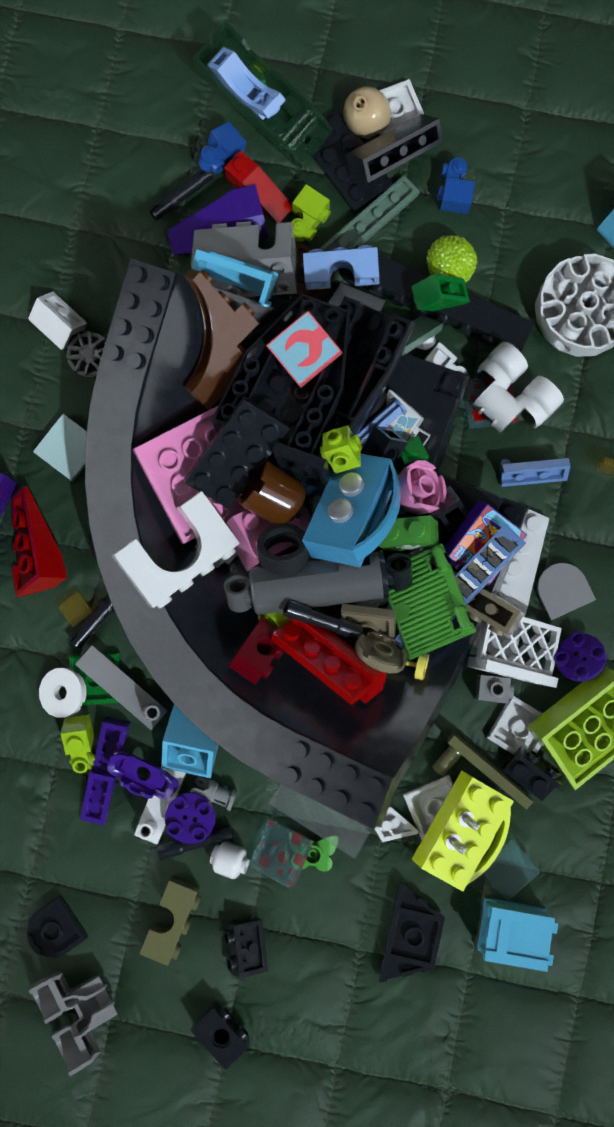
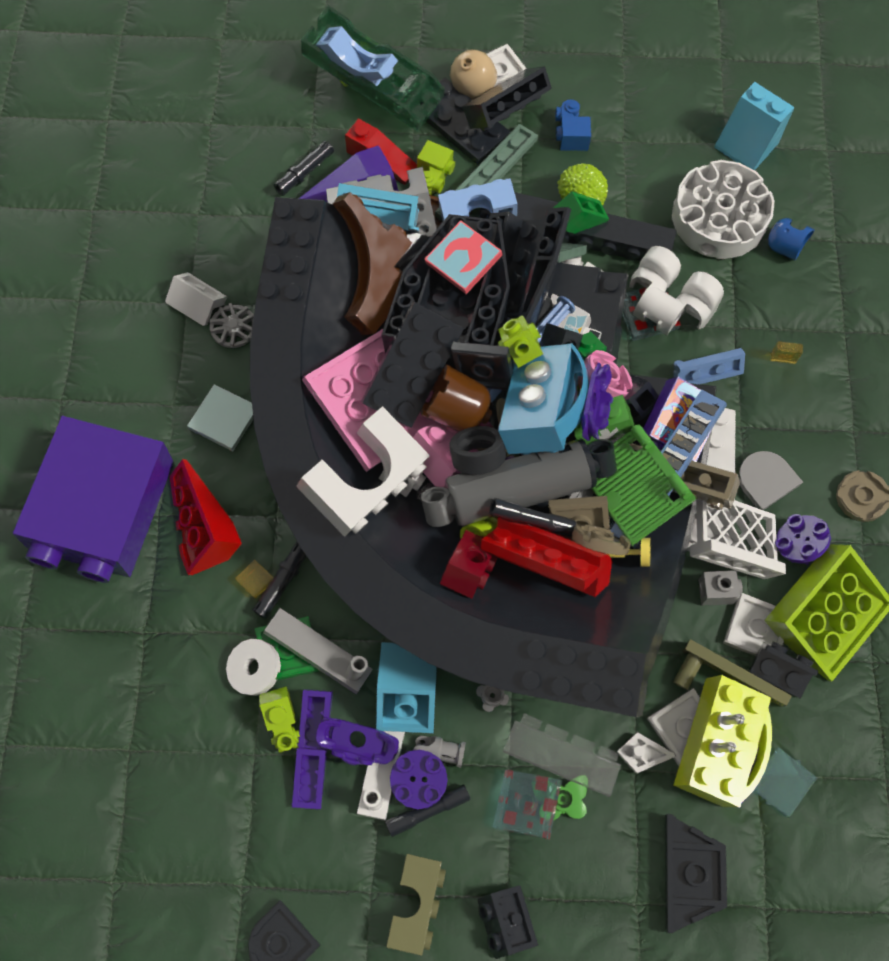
camera: 15 degrees left, 15 degrees down
blue brick [199,121,247,174] -> none
white head [210,841,250,879] -> none
medium azure container [477,897,558,972] -> none
none -> dark purple piece [581,362,613,441]

